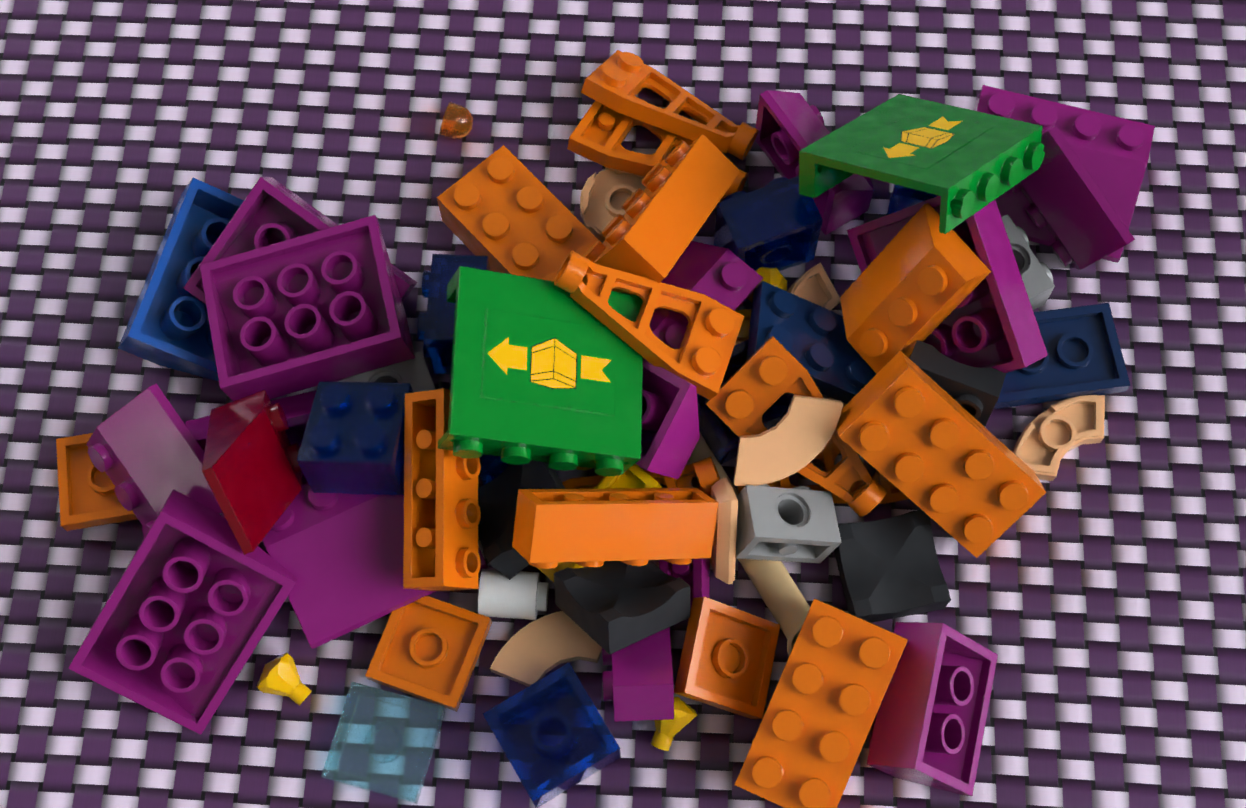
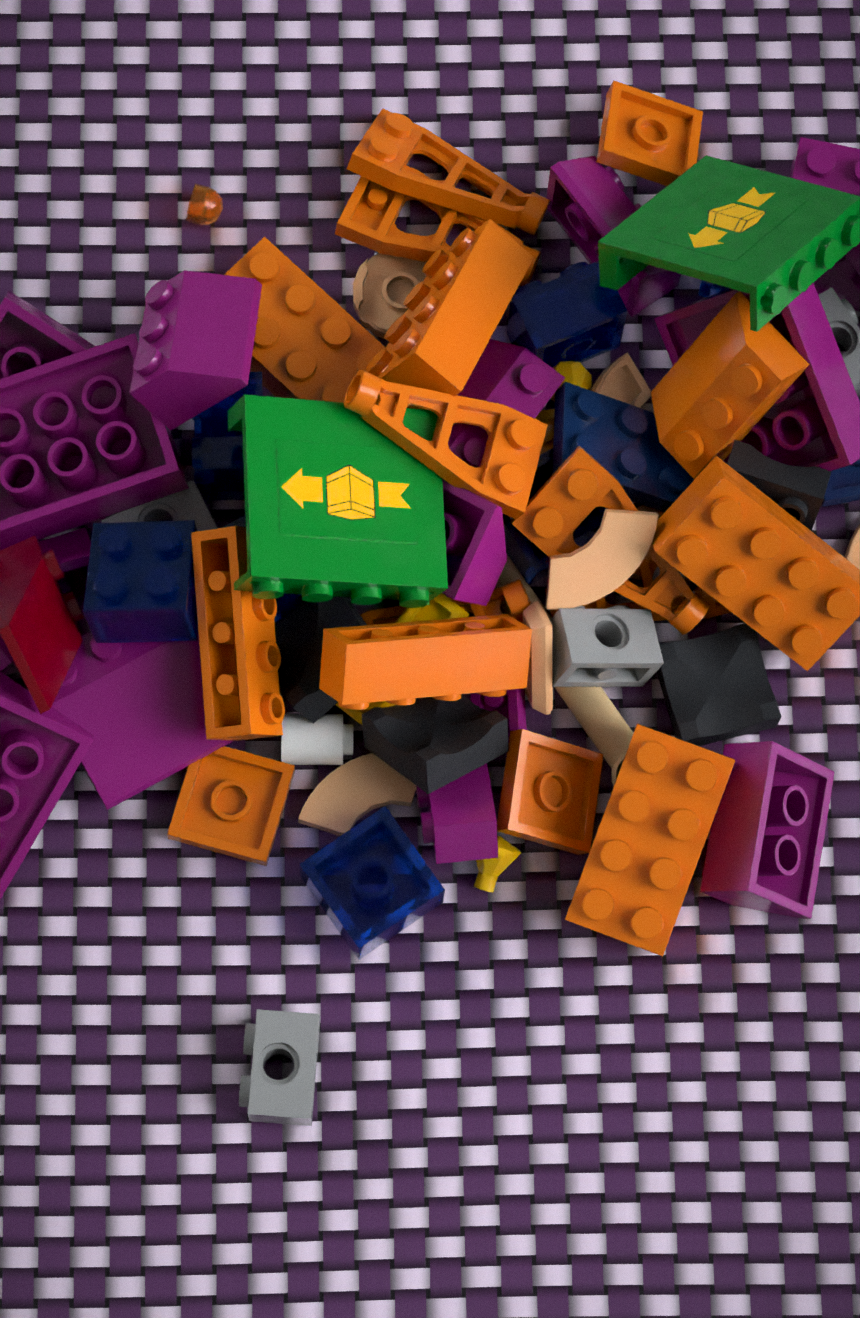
camera: 10 degrees left, 5 degrees up
yellow rock [256,652,312,706] -> none
clear light blue tile [321,682,446,804] -> none
none -> magenta slope [130,270,262,430]
none -> orange plate [596,80,703,186]

